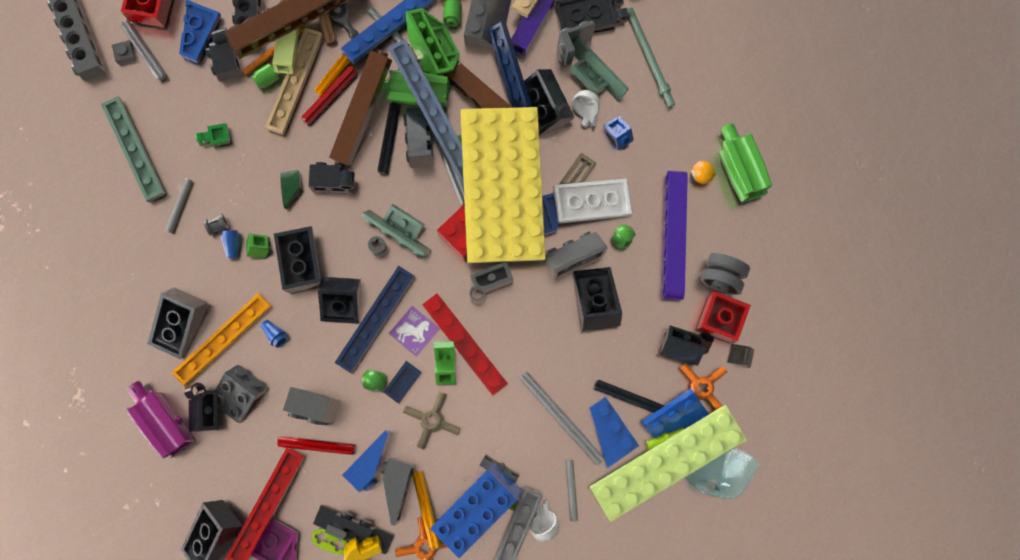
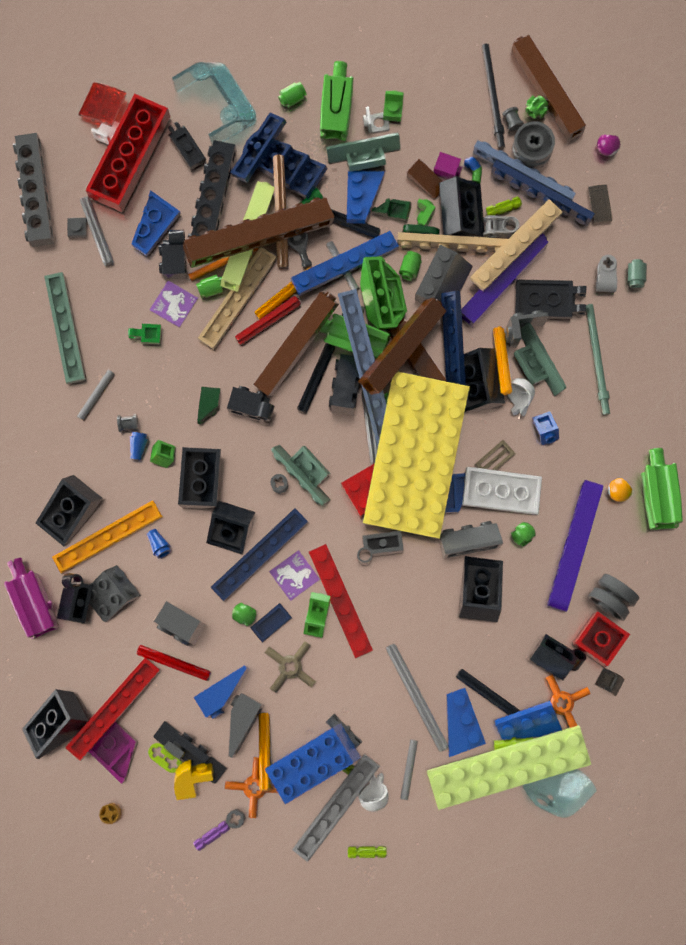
camera: 20 degrees right, 0 degrees up
none -> medium lavender sticker [150,281,198,328]
none -> reddish brown brick [358,298,446,395]
none -> light orange axle [493,326,512,395]

